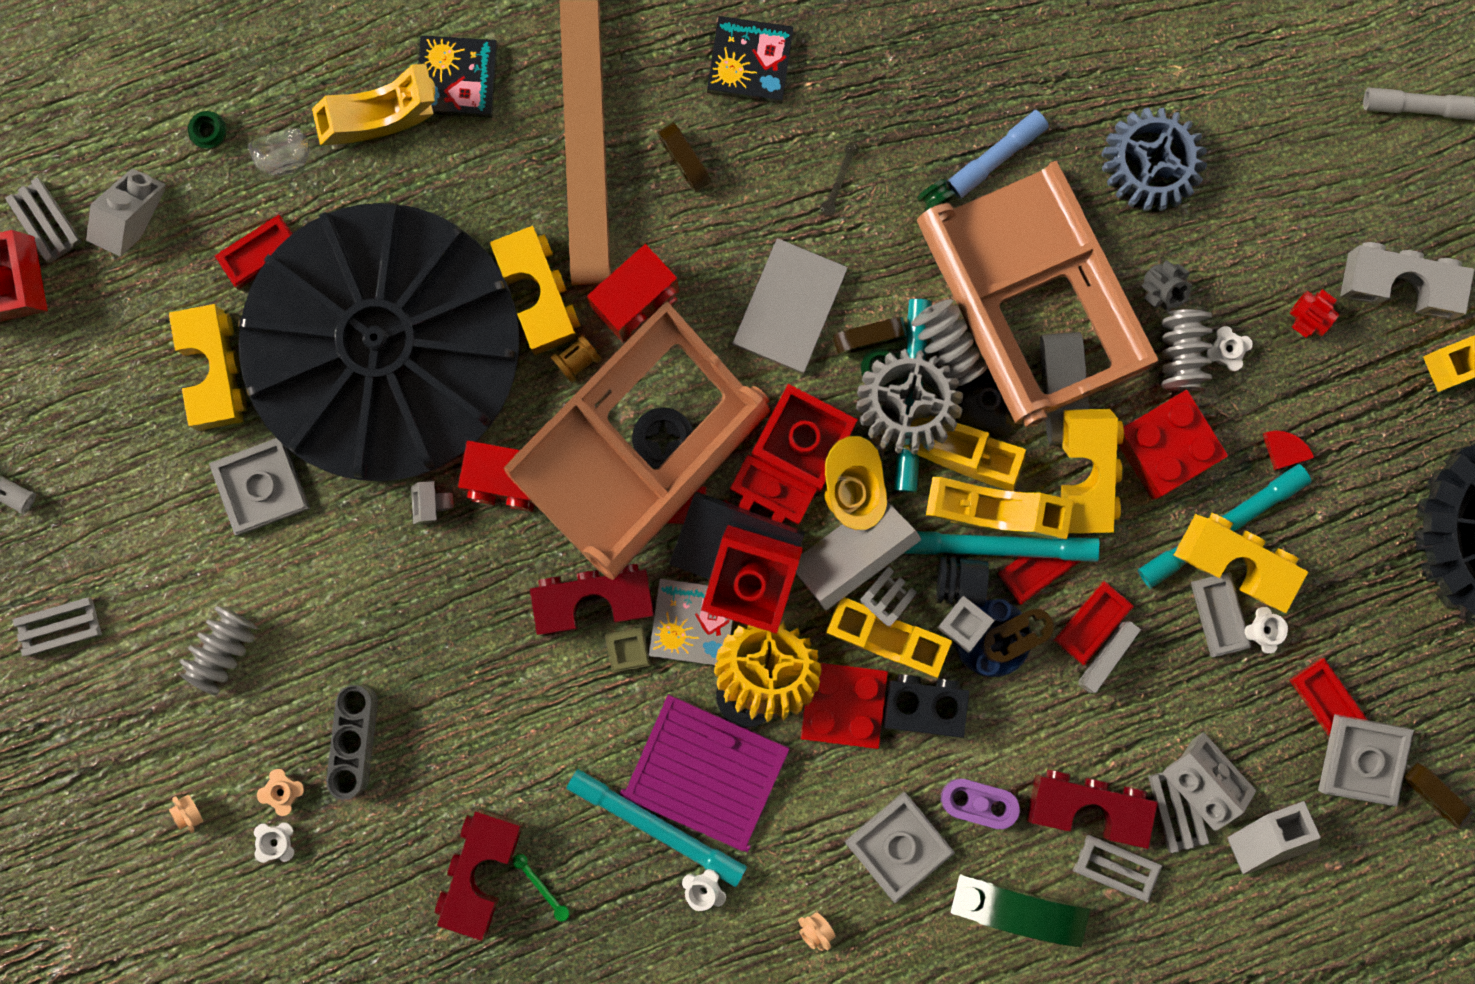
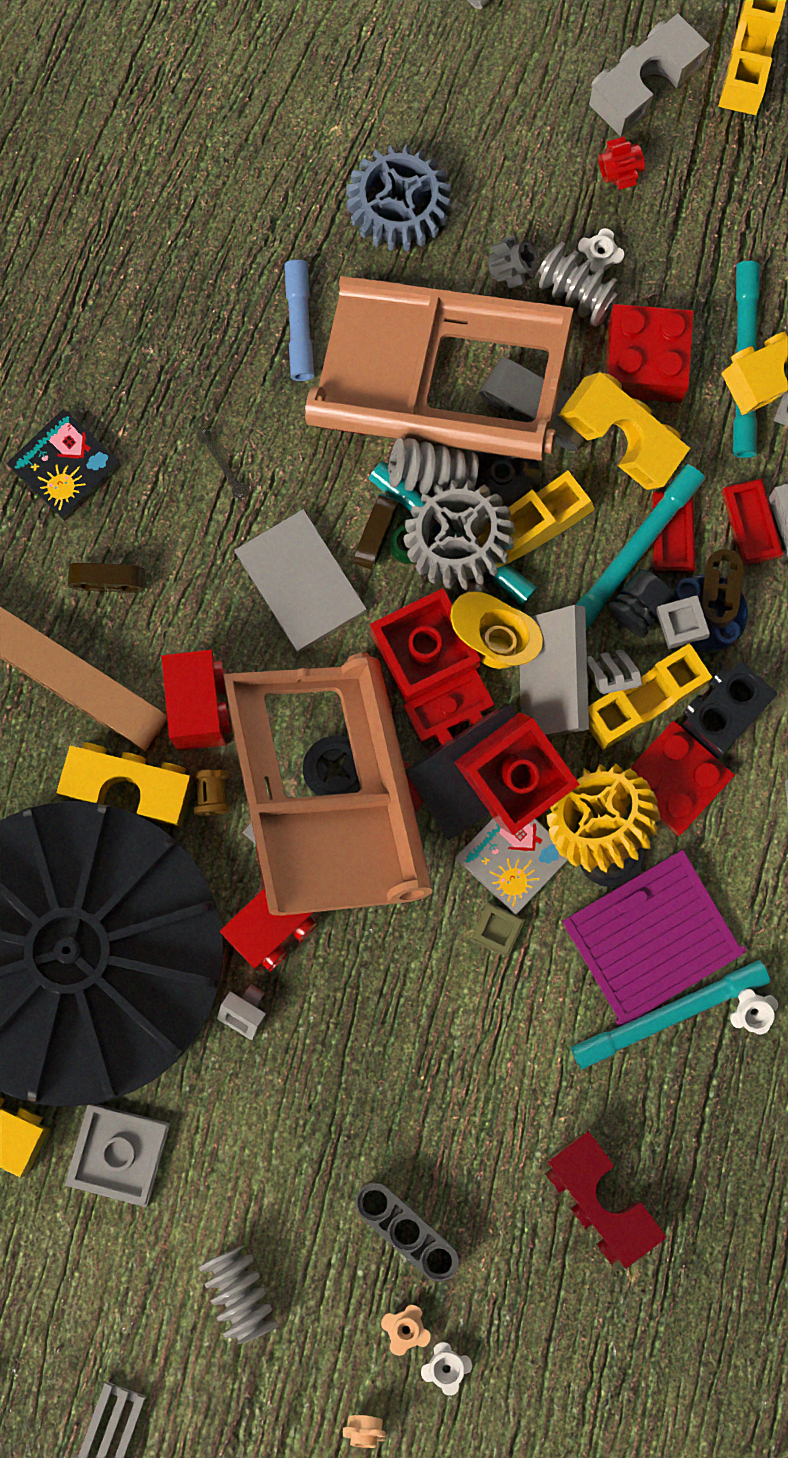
camera: 55 degrees left, 5 degrees down
green hinge [512,853,570,922] -> none
dark red arch [529,564,655,636] -> none
dark green bush [917,178,956,211] -> none
yellow arch [926,477,1073,539] -> none
red tile [1262,431,1314,470] -> none

